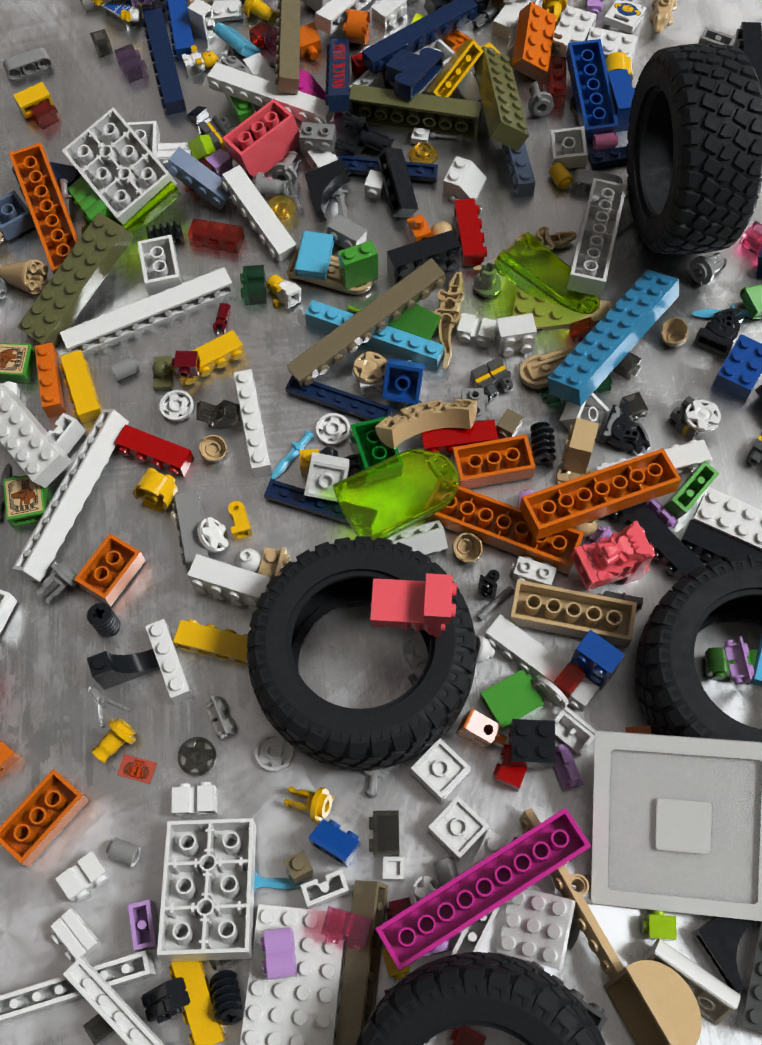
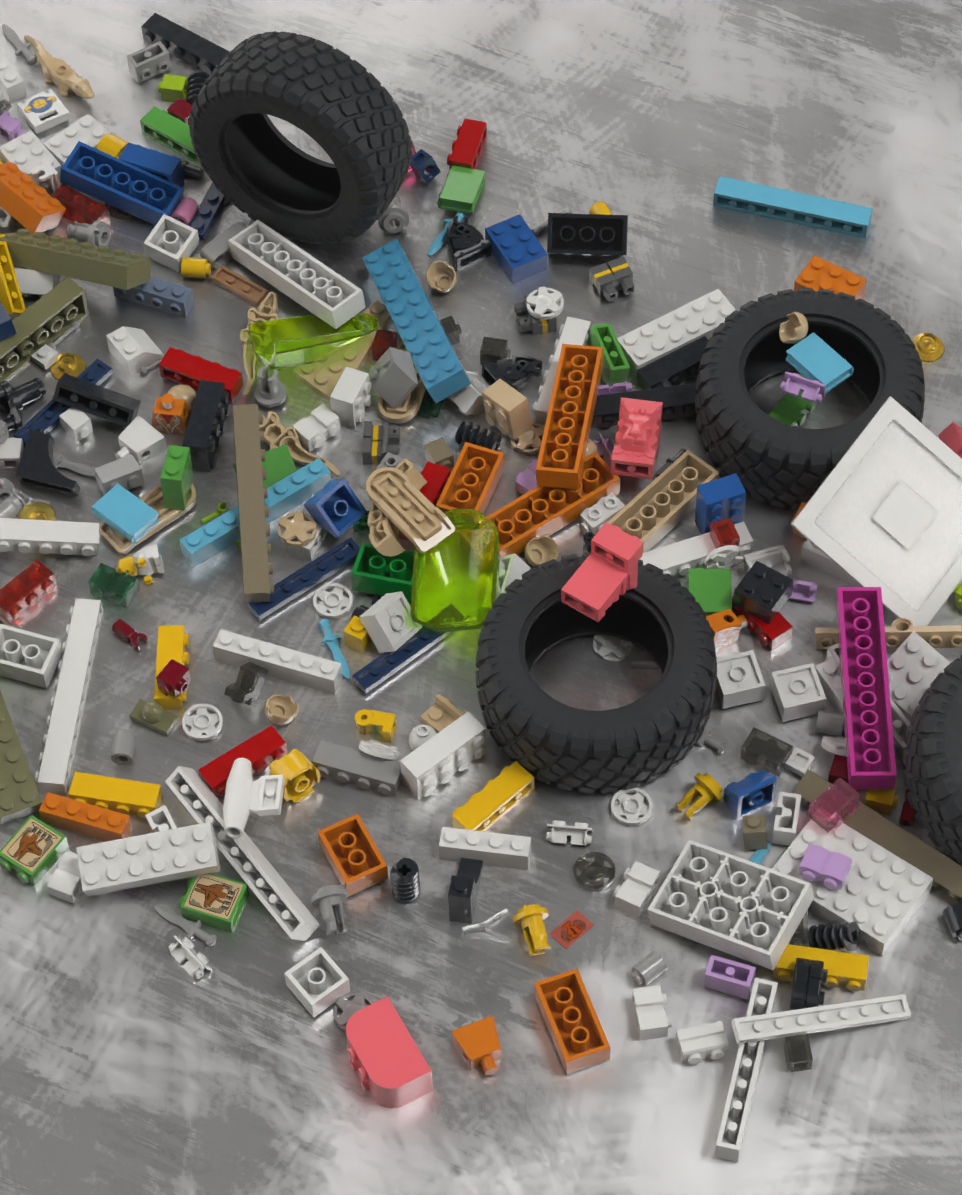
camera: 60 degrees left, 10 degrees down
none -> white torso [115,415,167,464]
none -> medium nougat tile [209,265,269,308]
none -> white plate [223,758,285,838]
none -> tan piece [366,467,455,554]
none -> light grey slope [368,347,418,409]

